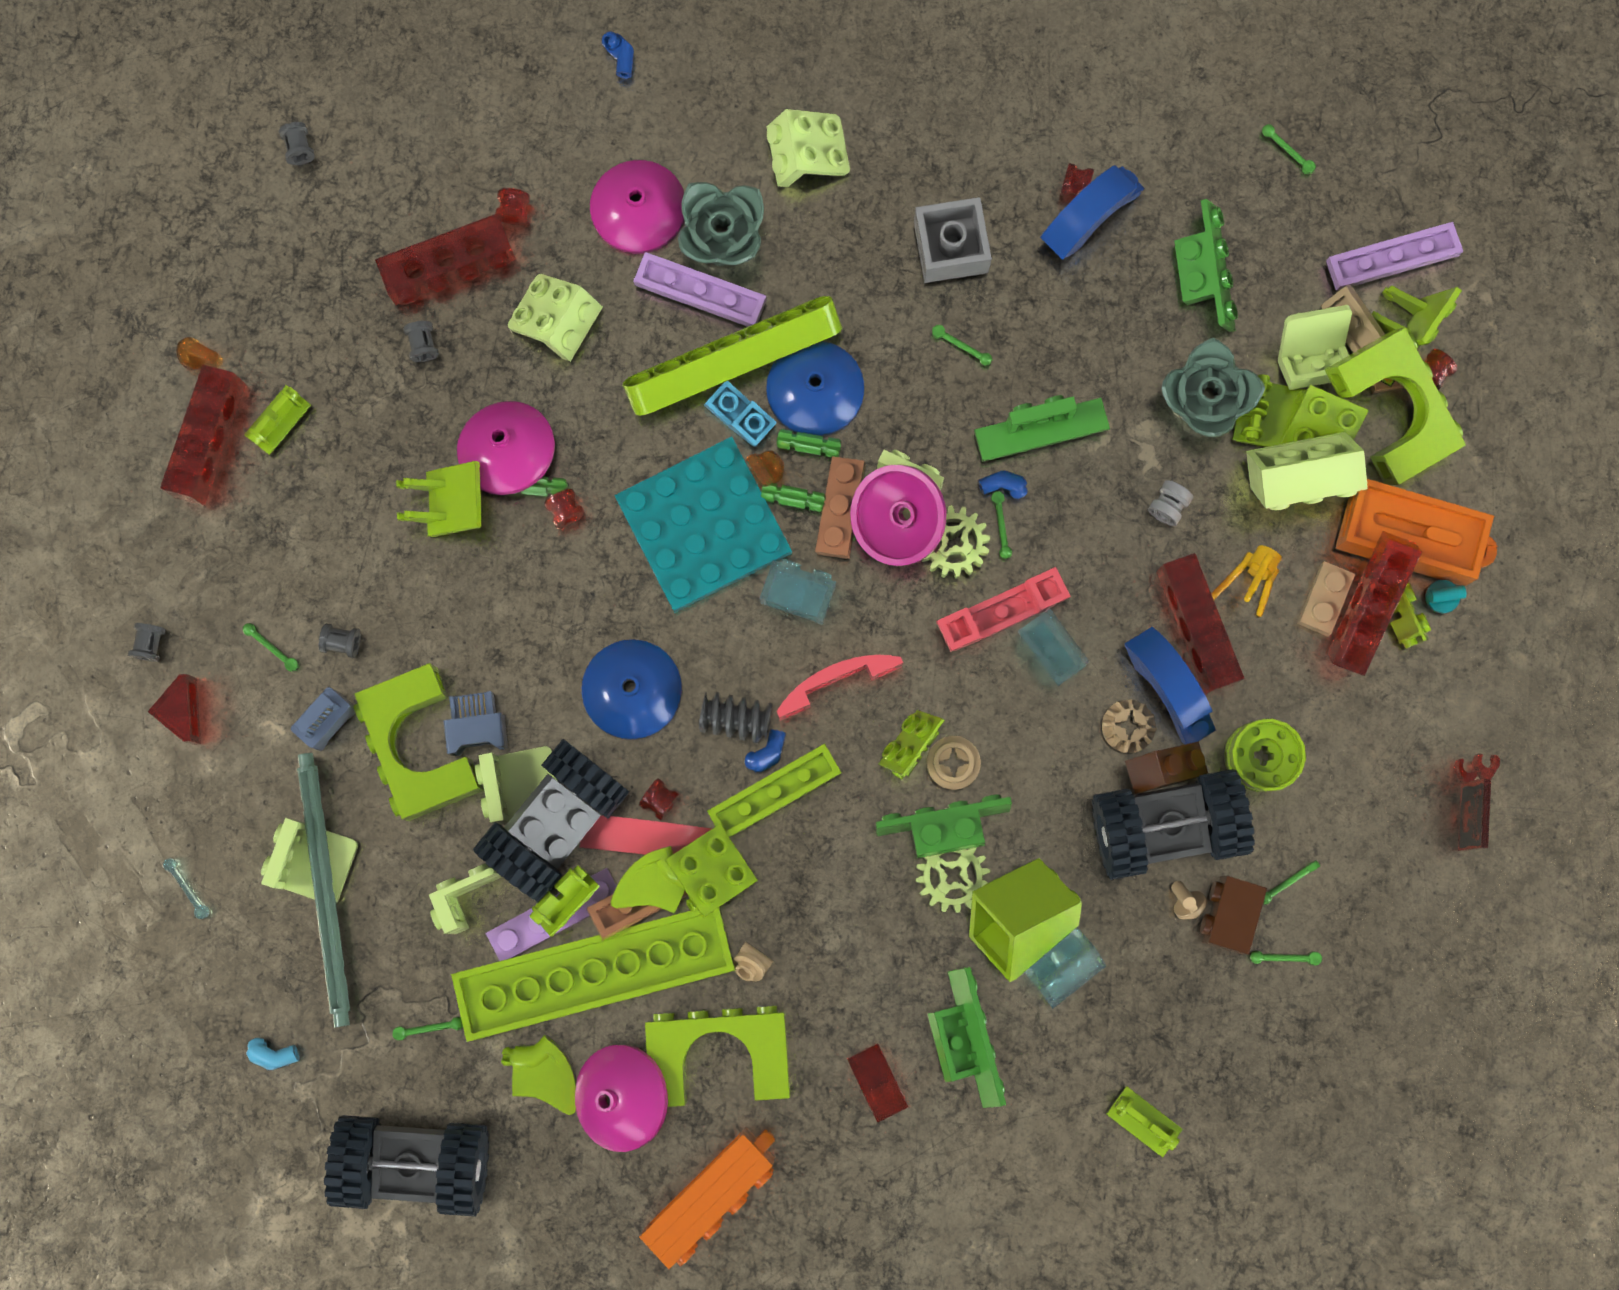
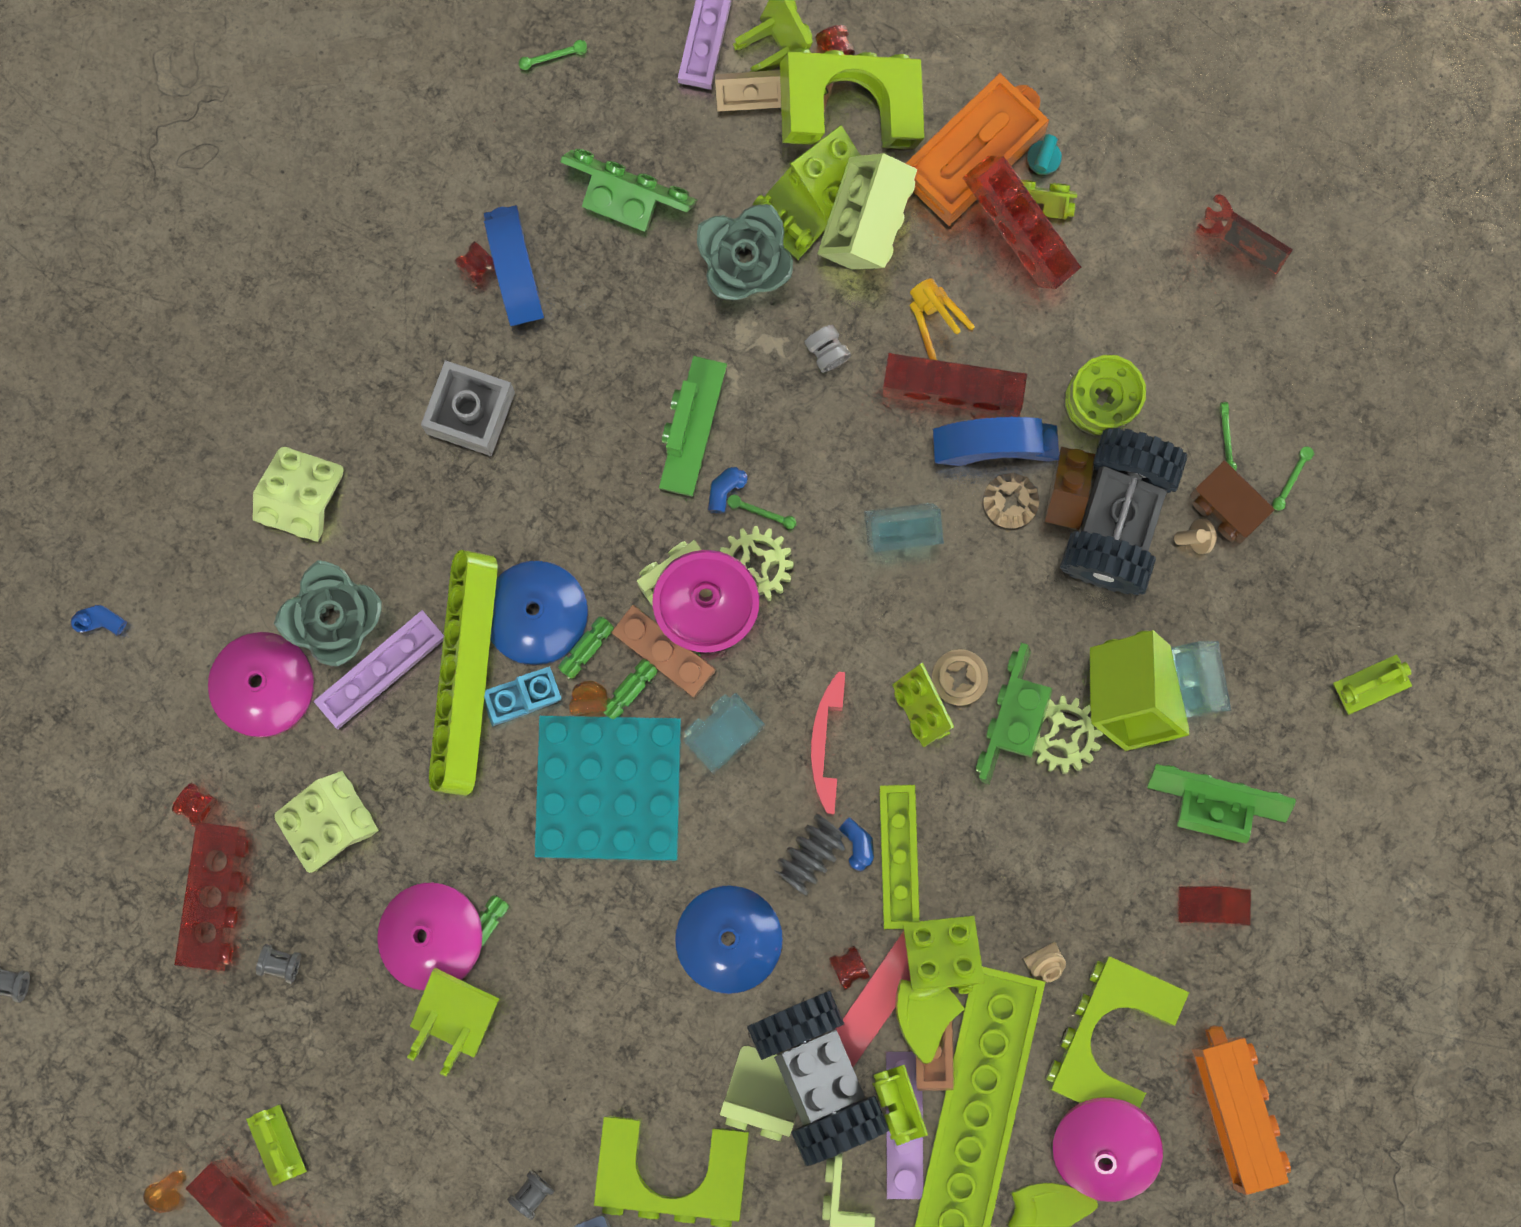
camera: 60 degrees left, 0 degrees up
sand blue piece [444,691,508,756] -> none
clear red wheel [544,489,585,528] -> none
bright green hinge [932,325,992,366] -> none
coral slope [936,567,1071,652] -> none
yellowish green bracket [1278,305,1352,390] -> none
tan plate [1297,561,1355,637] -> none

